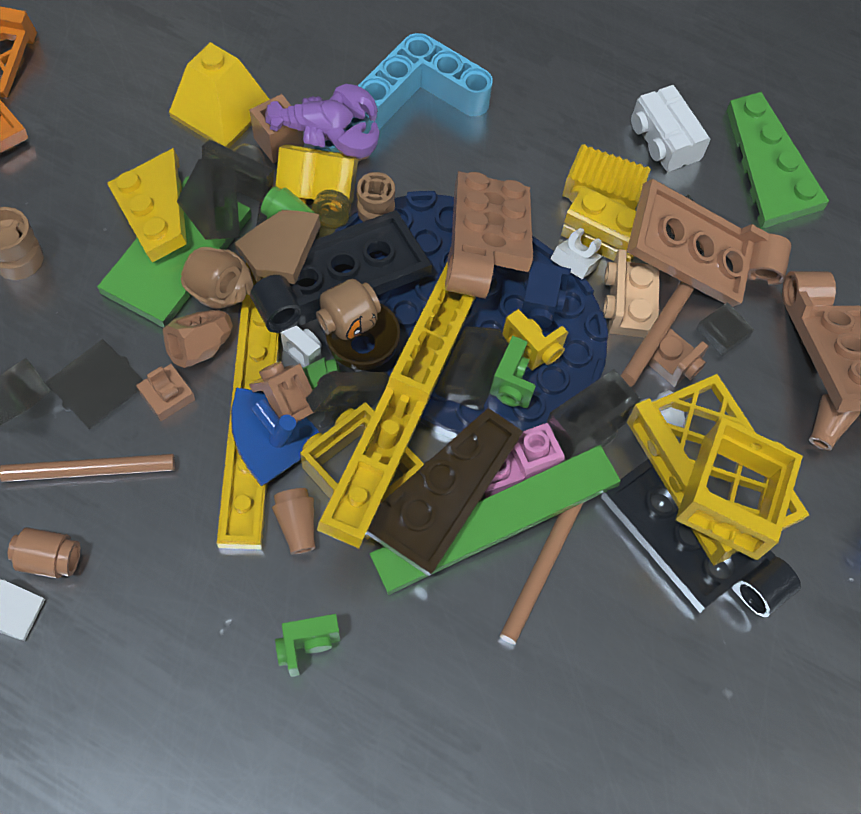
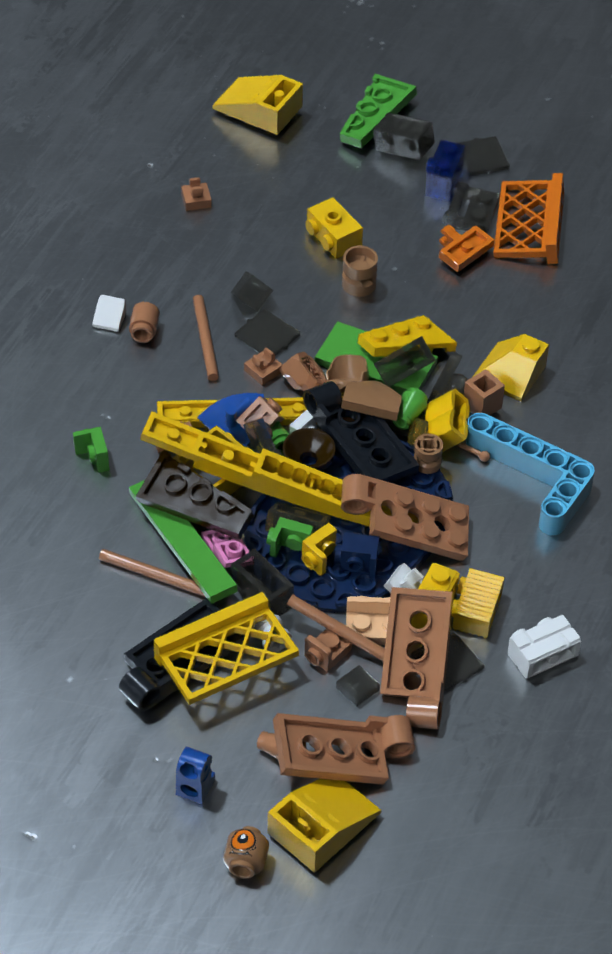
camera: 90 degrees right, 15 degrees down
medium lavender animal [265,84,380,159] -> none
medium nougat head [316,279,381,340] -> none
yellow window [675,417,803,560] -> none
bright green wing [727,92,829,229] -> none

